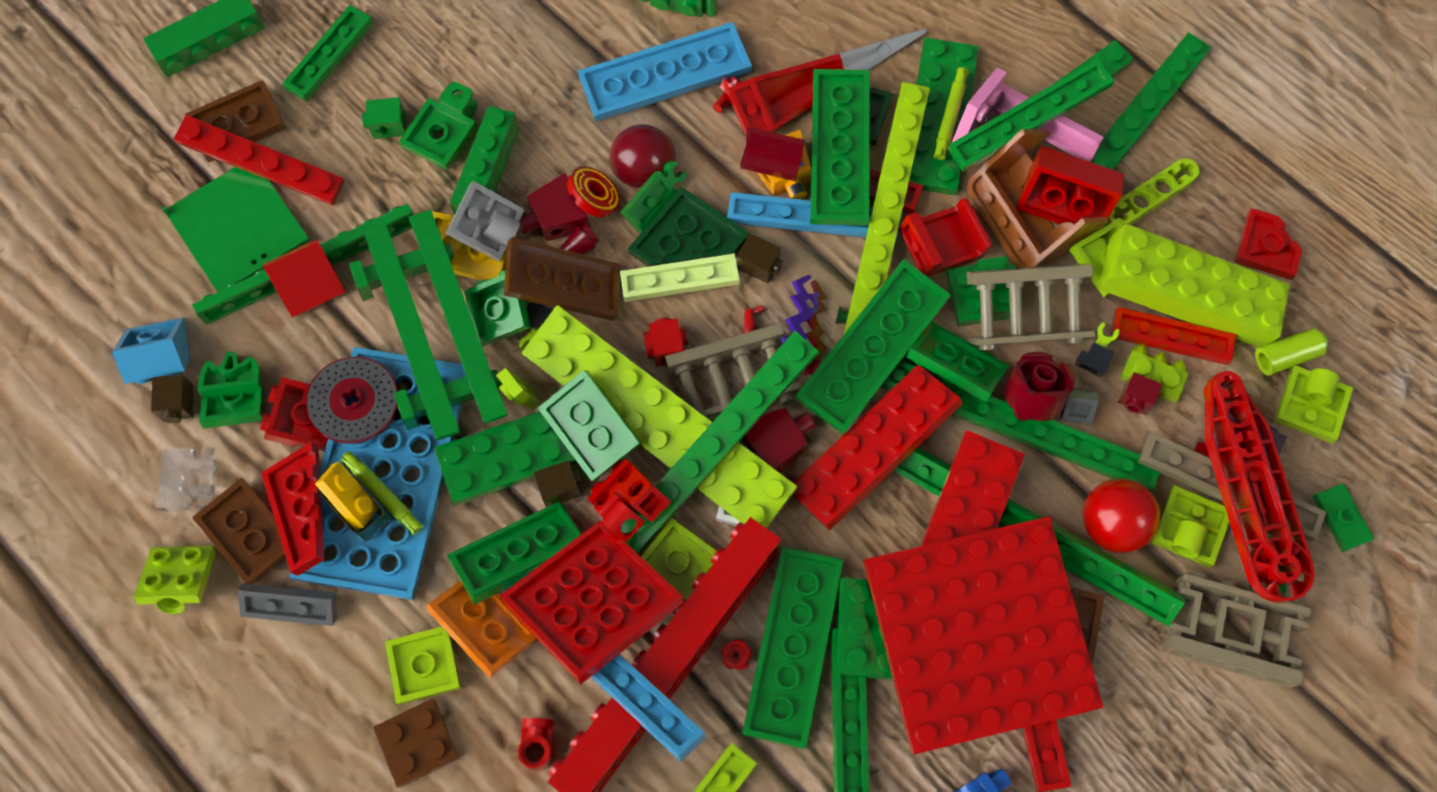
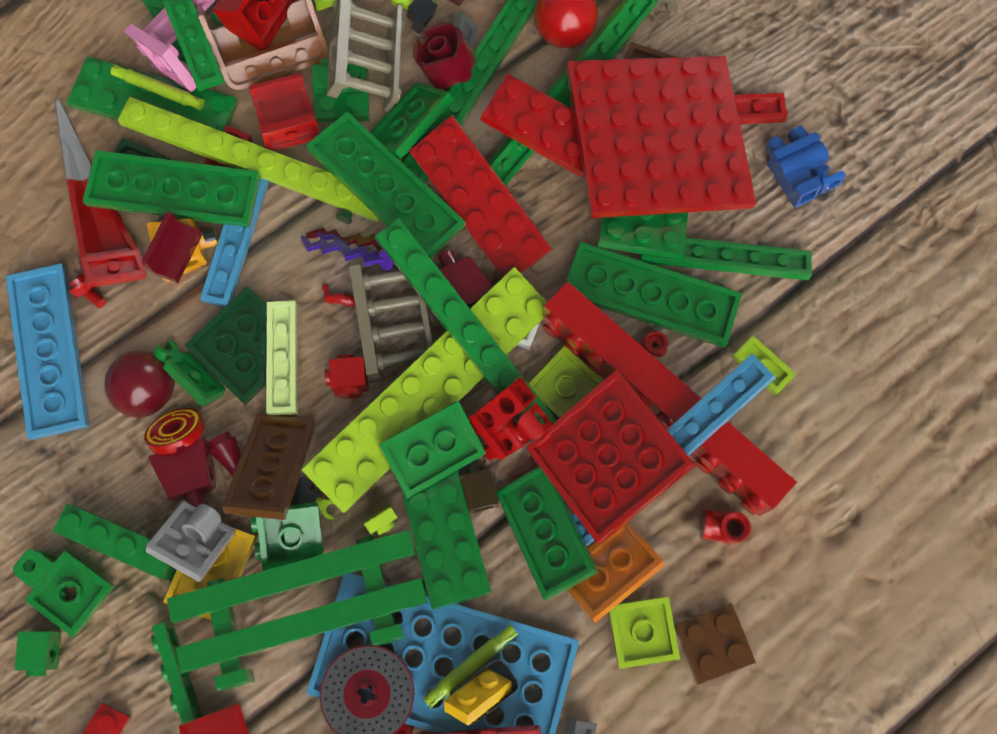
camera: 85 degrees left, 5 degrees up
dark brown brick [736,234,783,283] -> none

